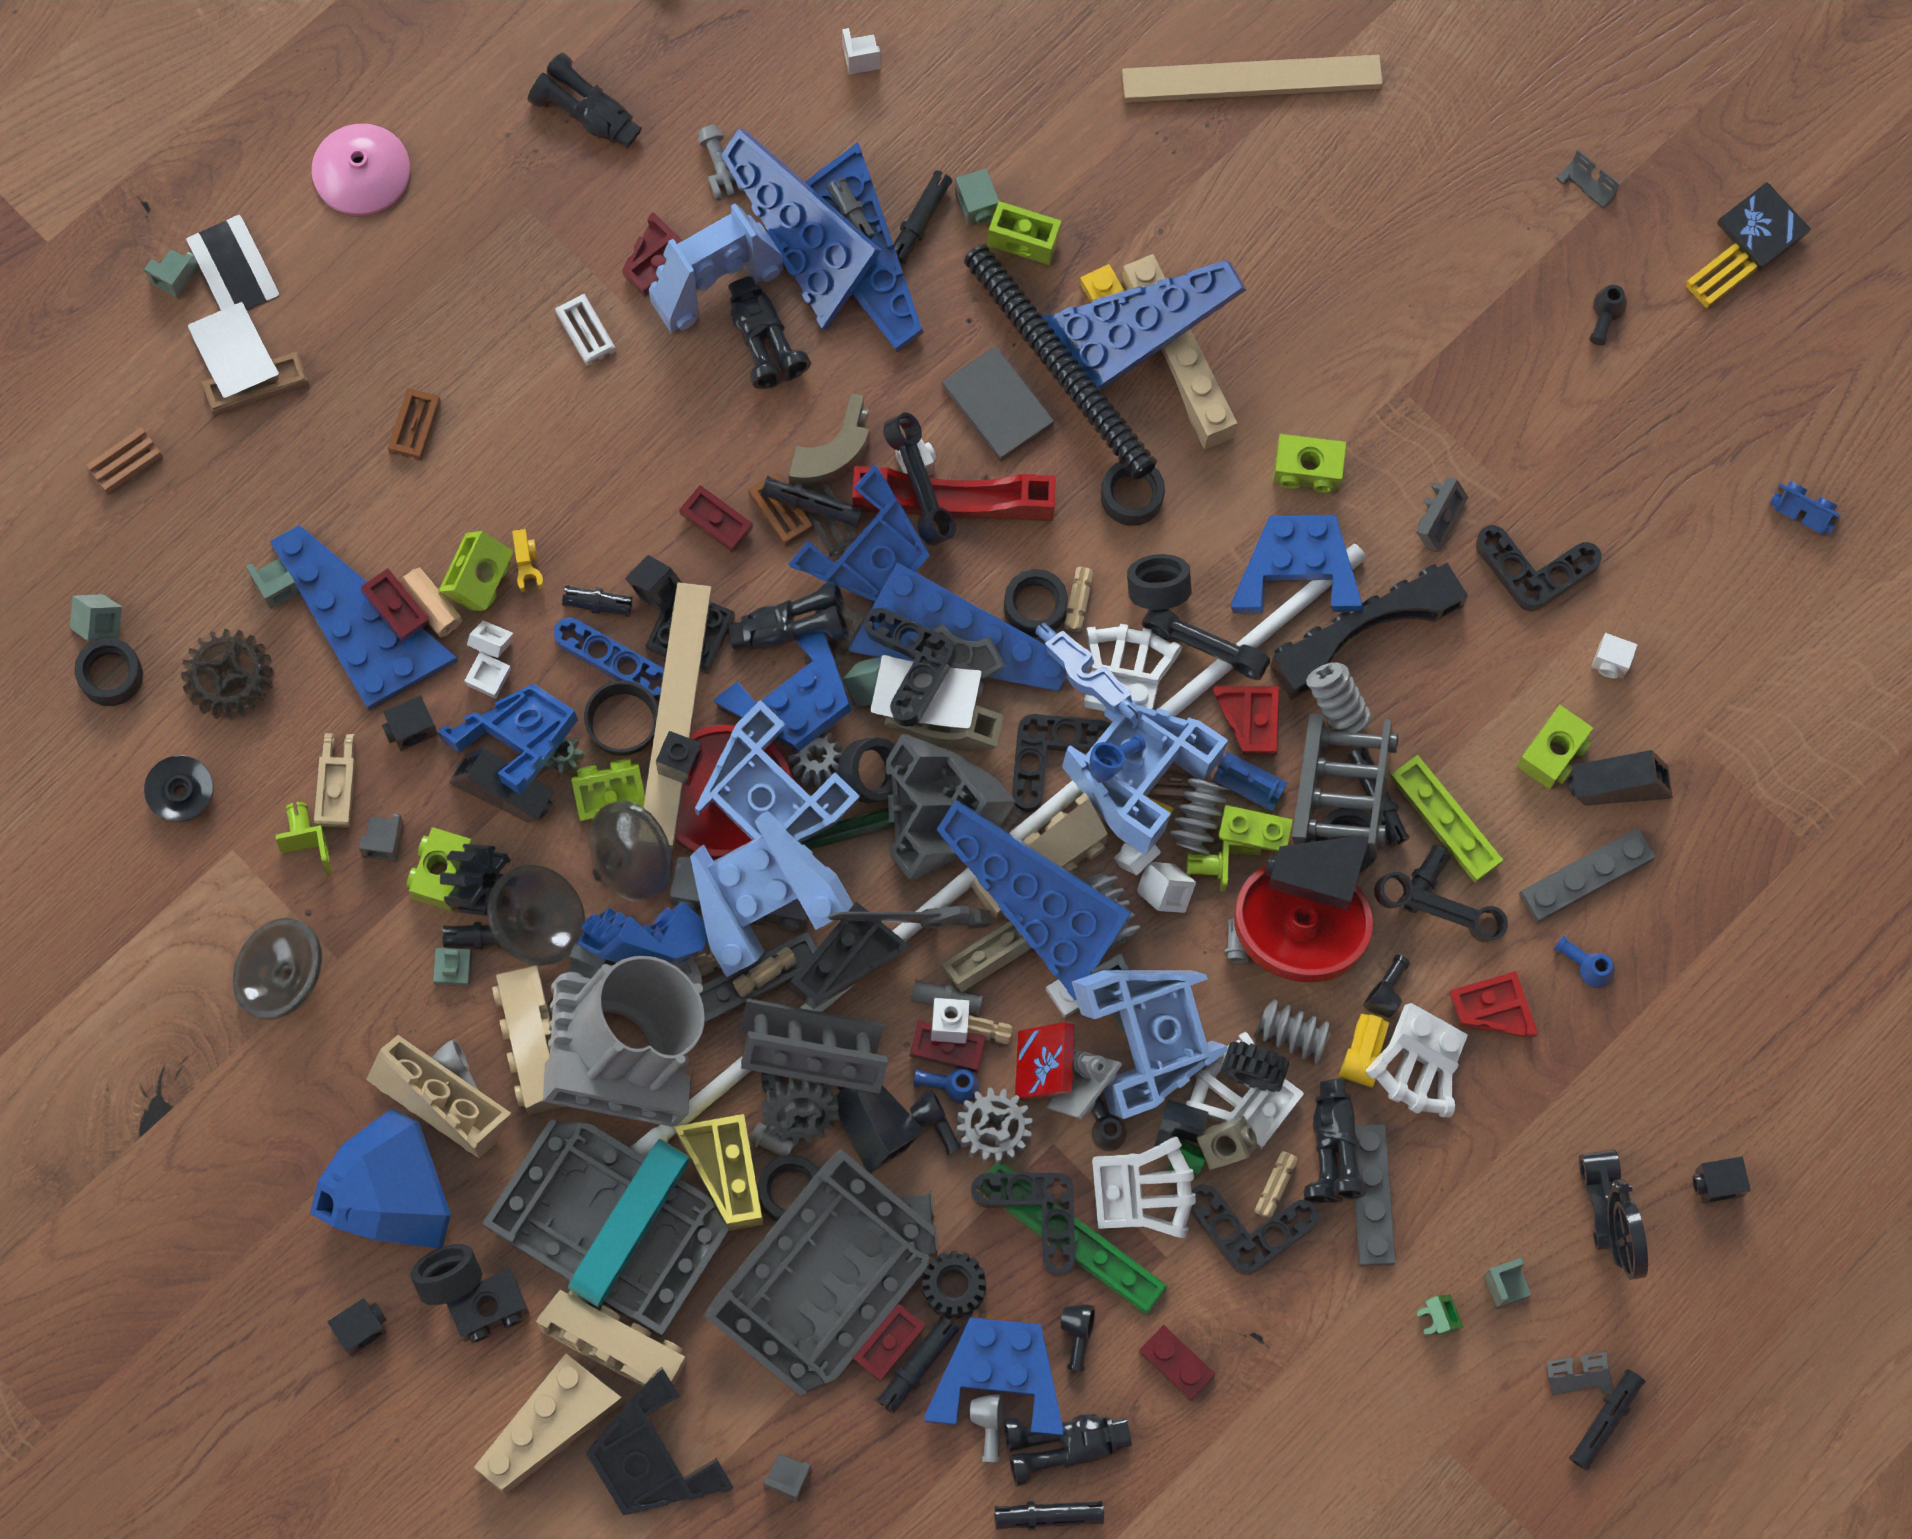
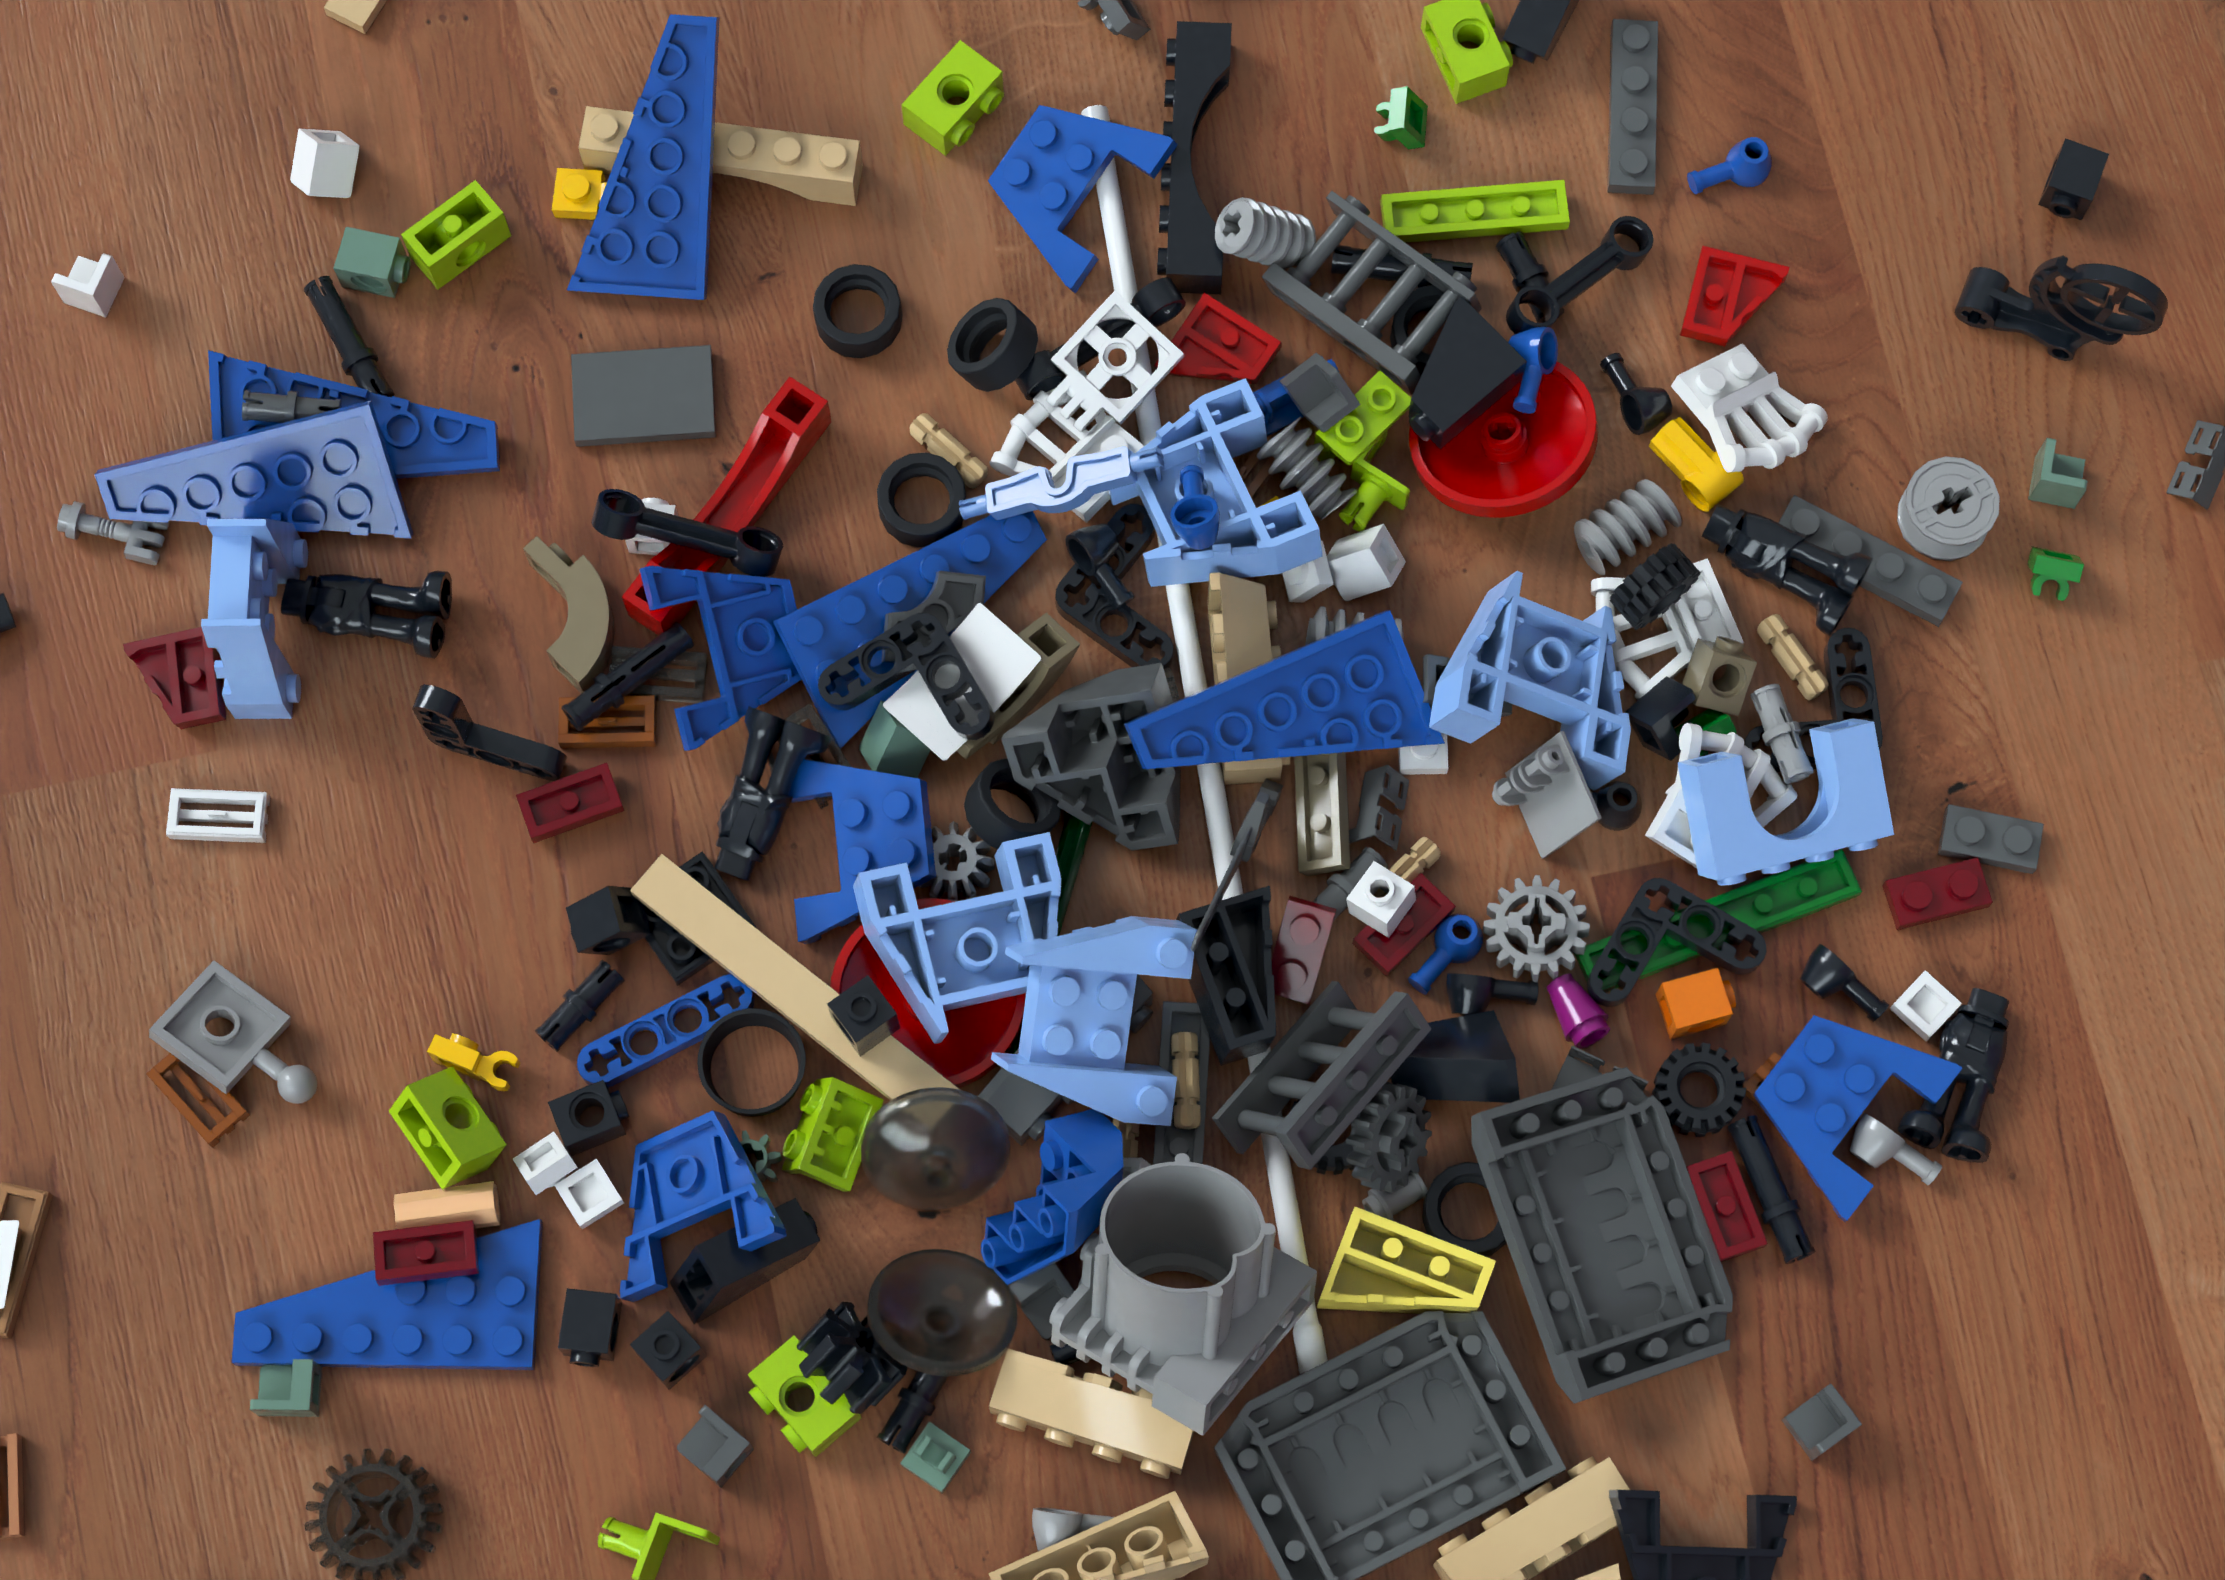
camera: 55 degrees left, 0 degrees up
tan hinge [314,733,355,828] -> none
teal beam [568,1139,690,1307] -> none
black piece [964,244,1157,479] -> none
black pin [994,1500,1104,1531] -> none
red tile [1015,1022,1075,1101] -> none
light grey pin [1224,918,1249,964] -> none
none -> light grey plate [149,960,317,1104]
none -> white panel [290,128,360,198]
none -> black beam [412,684,567,781]
none -> black brick [548,1080,630,1157]
none -> black brick [630,1311,707,1390]
none -> white piece [1046,291,1184,432]
none -> black bar [1065,523,1135,610]
none -> plate [1271,896,1337,1005]
none -> dark grey panel [1280,352,1361,432]
none -> dark grey piece [1349,765,1409,851]
none -> green tile [1374,86,1428,150]
none -> blue bar [1508,327,1558,414]
none -> magenta cone [1546,973,1610,1049]
none -> orange brick [1655,968,1736,1040]
none -> light blue arch [1677,718,1894,885]
none -> light grey pin [1750,684,1814,784]
none -> white plate [1890,970,1962,1042]
none -> light grey piece [1897,456,2000,561]
none -> dark grey plate [1937,804,2044,874]

